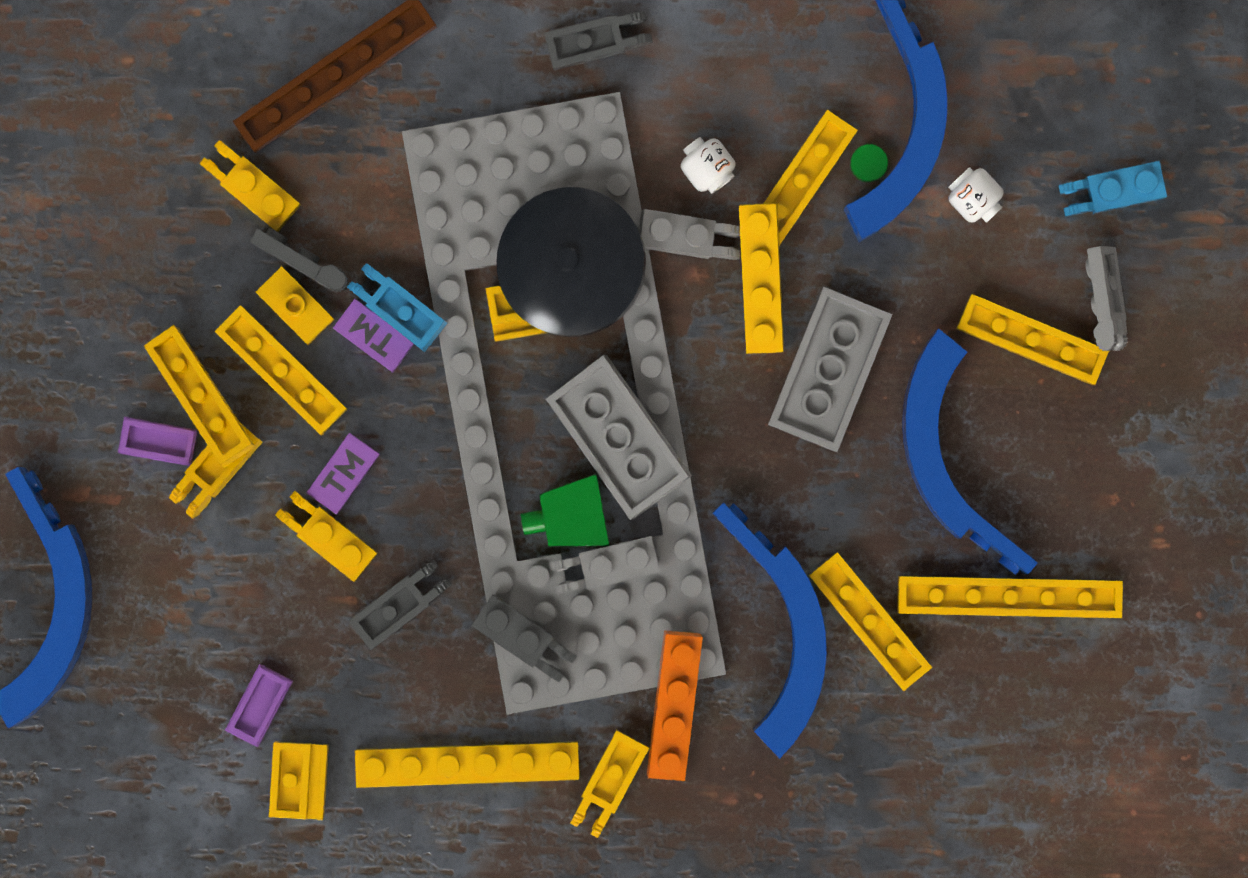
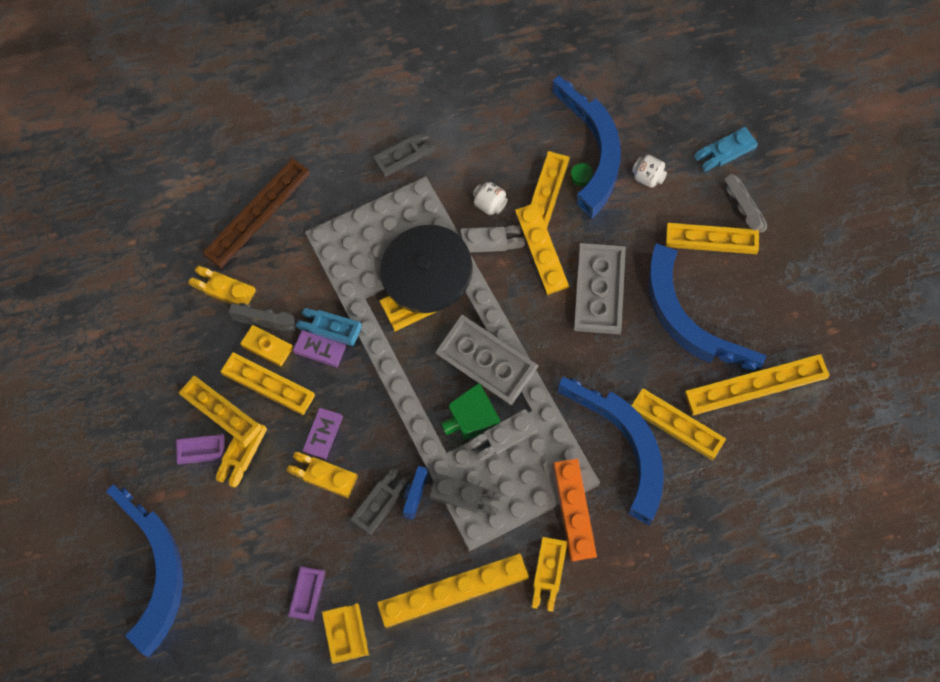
camera: 15 degrees left, 20 degrees down
none -> blue plate [403,466,428,520]

